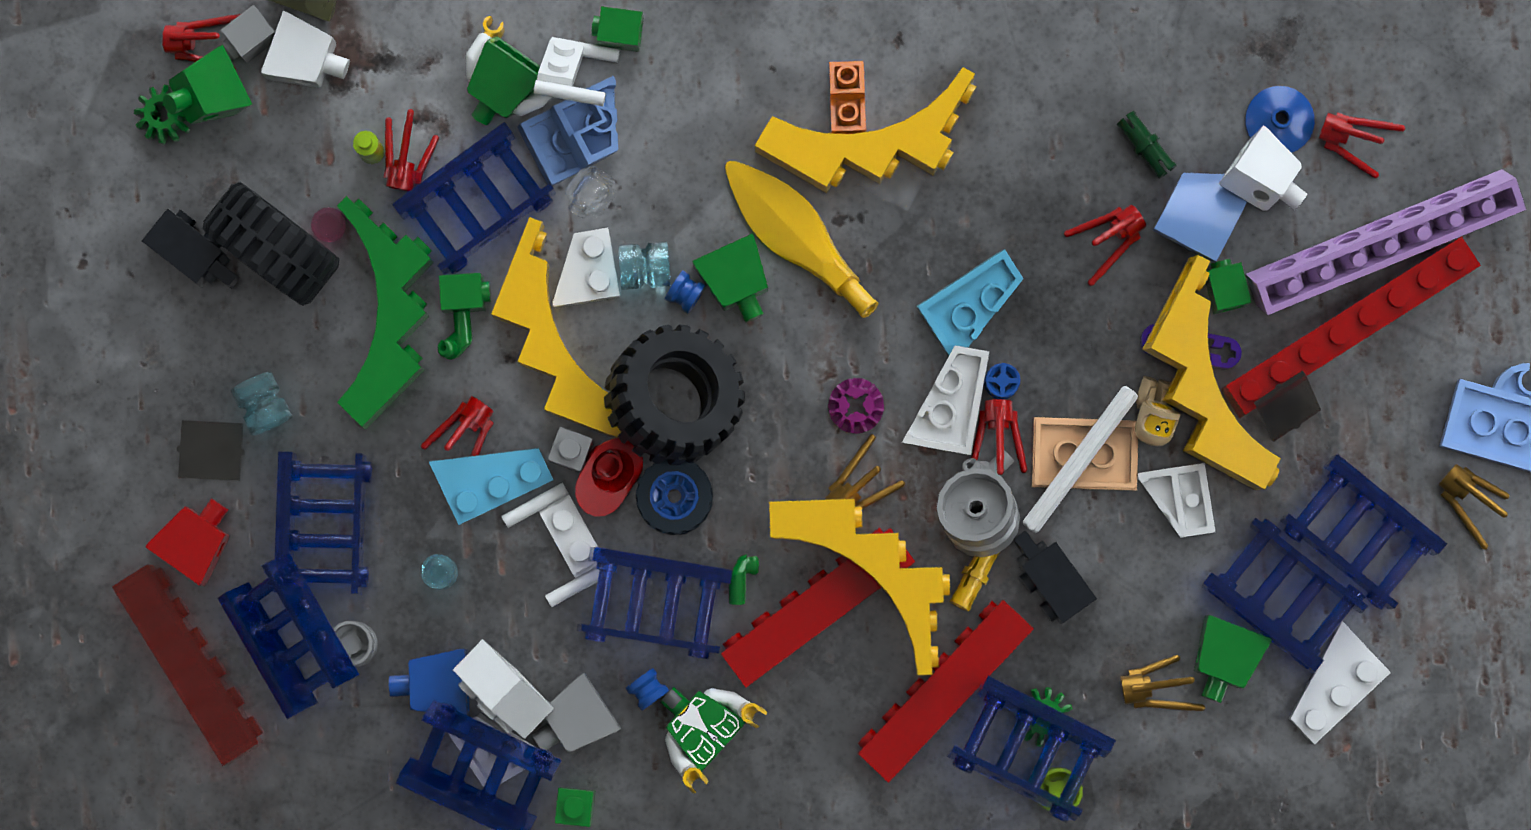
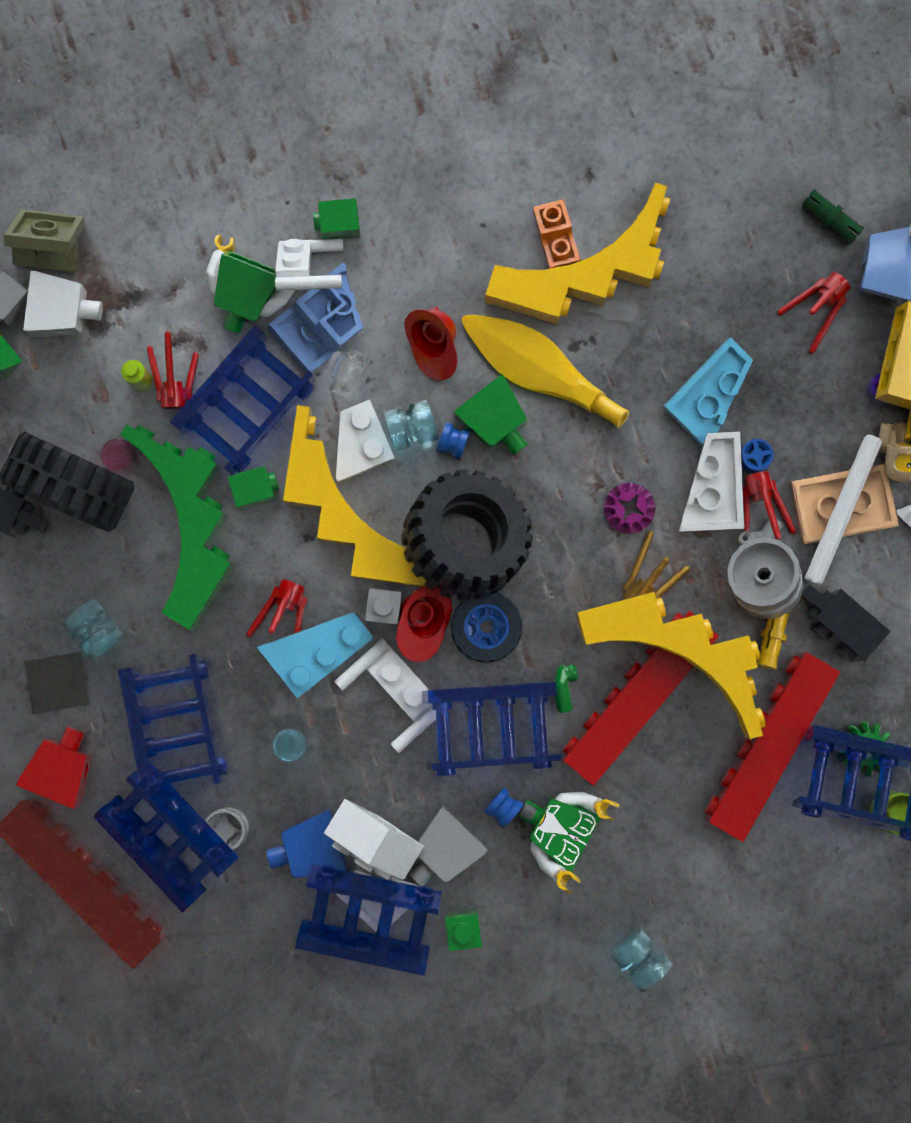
camera: 20 degrees left, 0 degrees up
green arm [437,311,472,360] -> none
none -> red piece [404,307,458,381]

